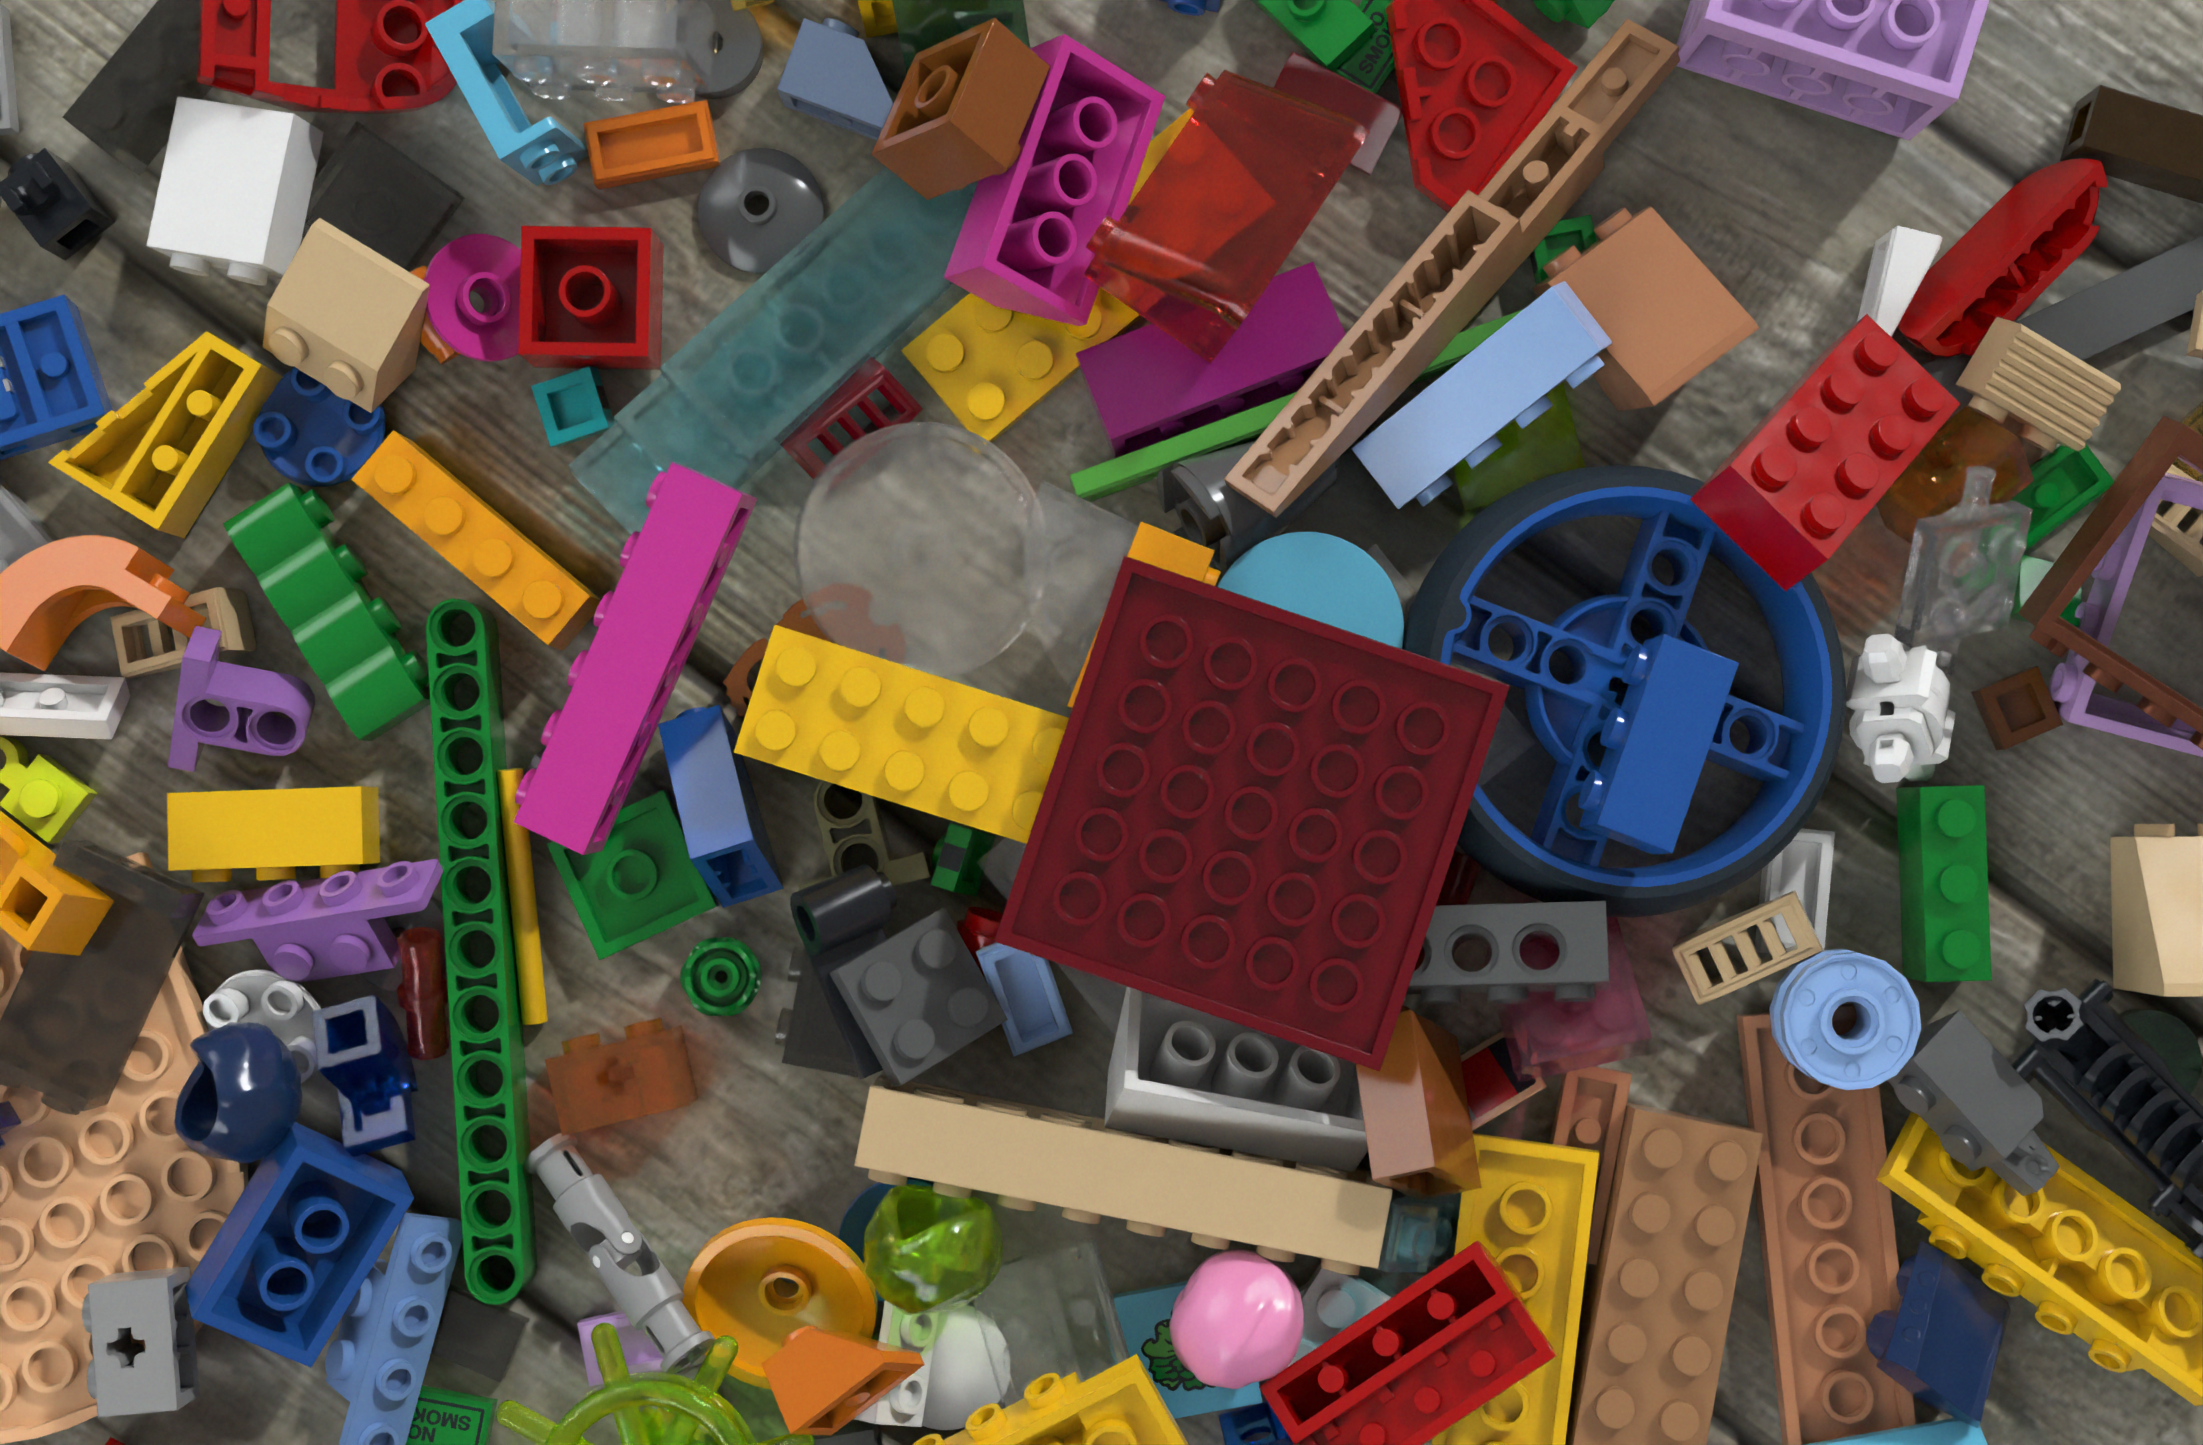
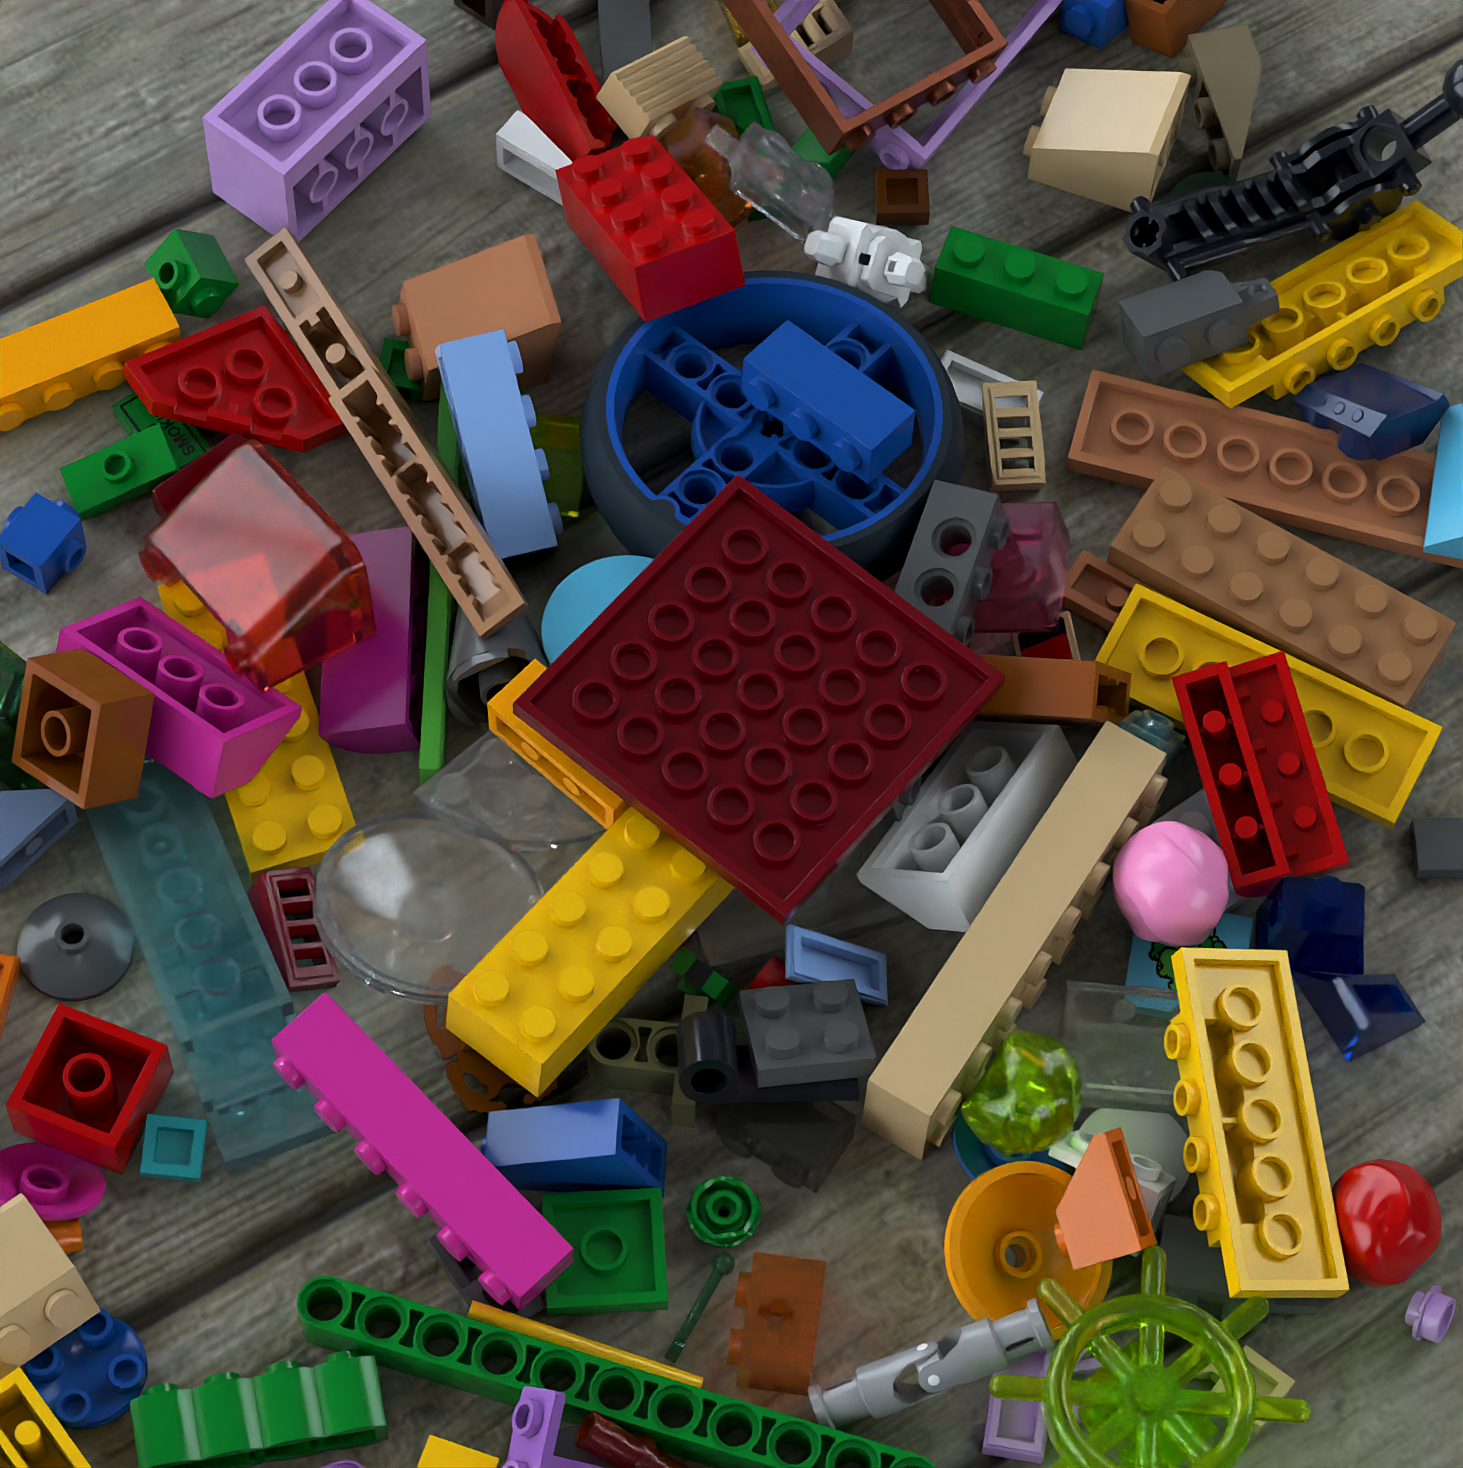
camera: 70 degrees left, 25 degrees down
light orange brick [351,430,601,651] -> none
light blue wheel [1769,949,1921,1090] -> none
none -> clear green hinge [664,1252,735,1363]

